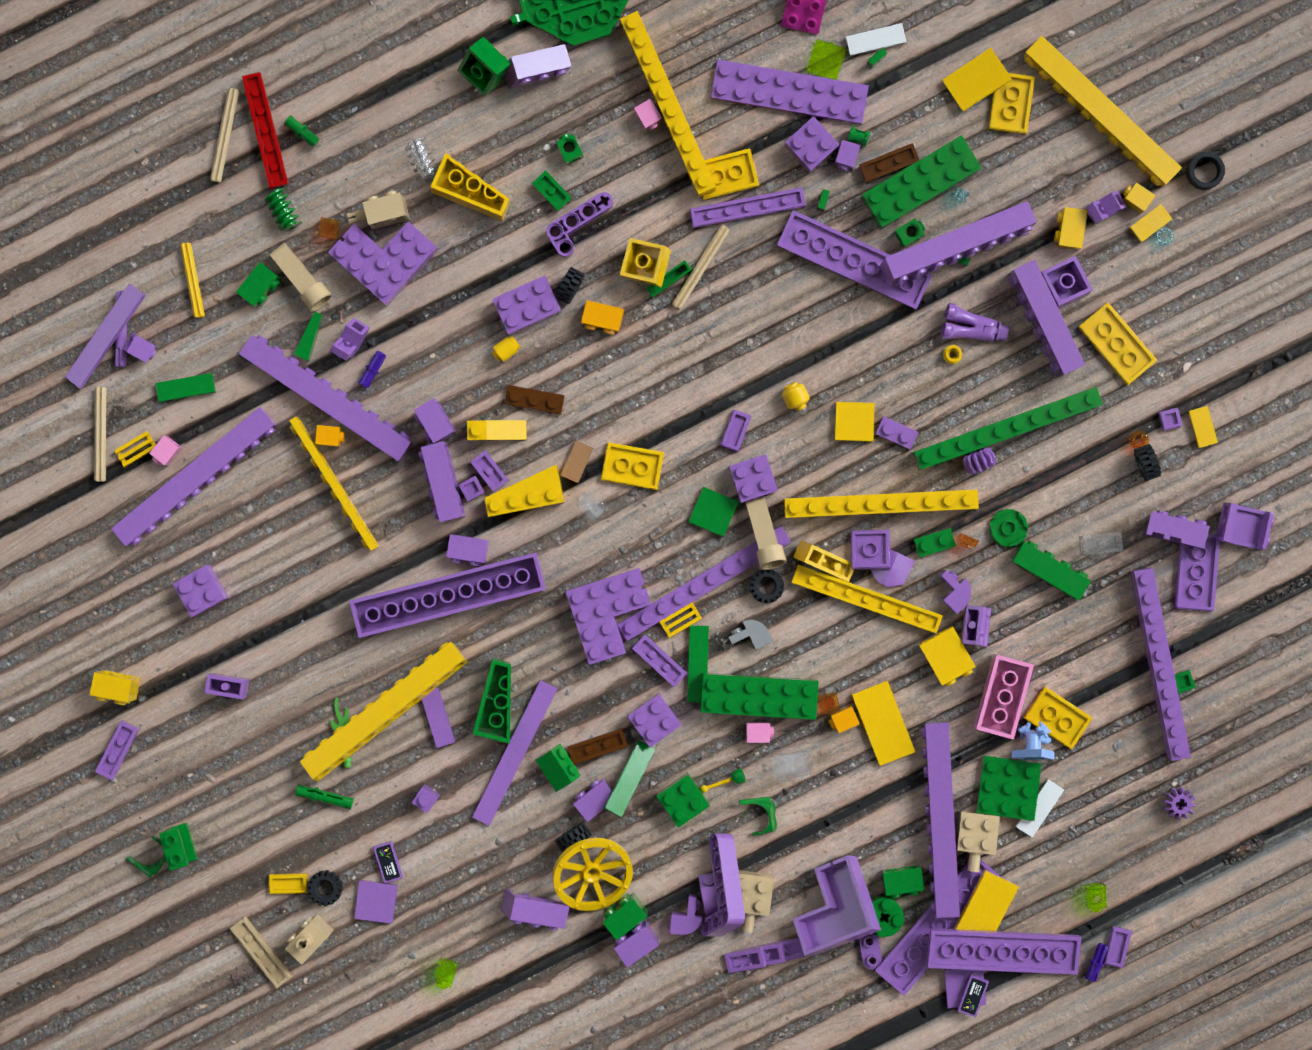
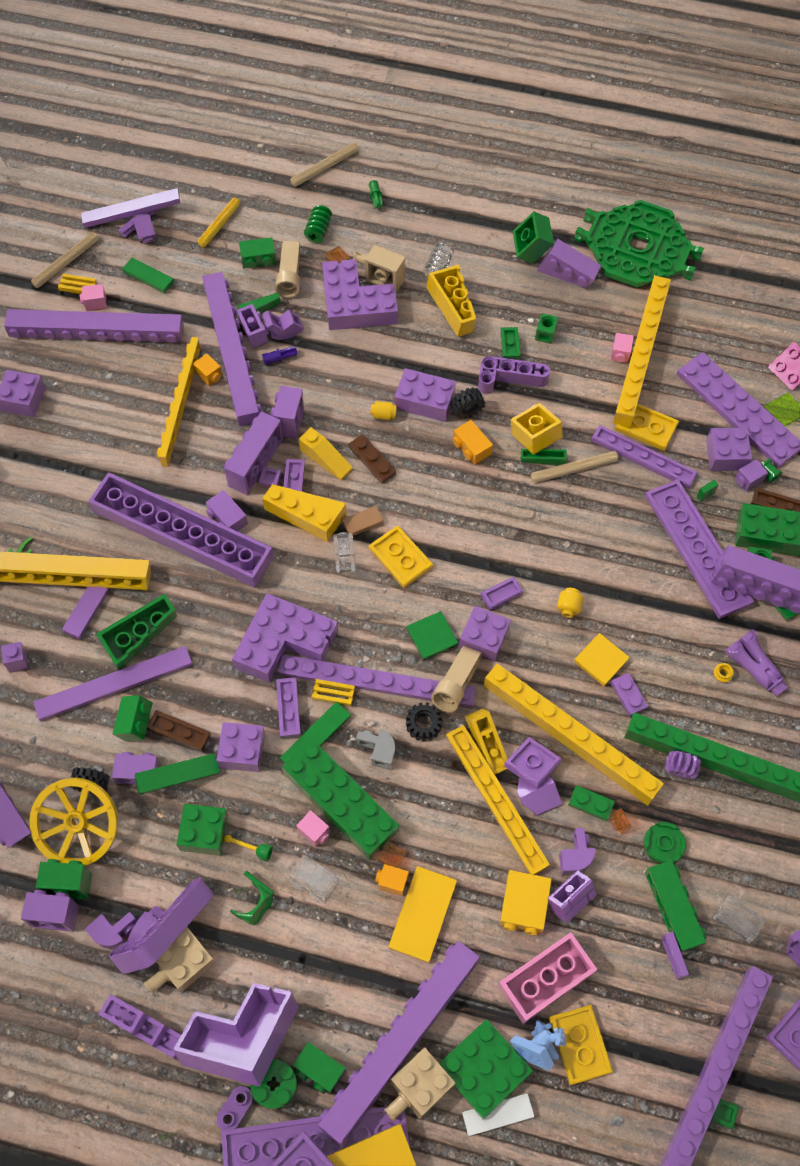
camera: 40 degrees right, 25 degrees down
red plate [242,72,289,189] -> none
none -> medium lavender brick [236,304,269,348]
none -> medium lavender tile [661,932,689,980]

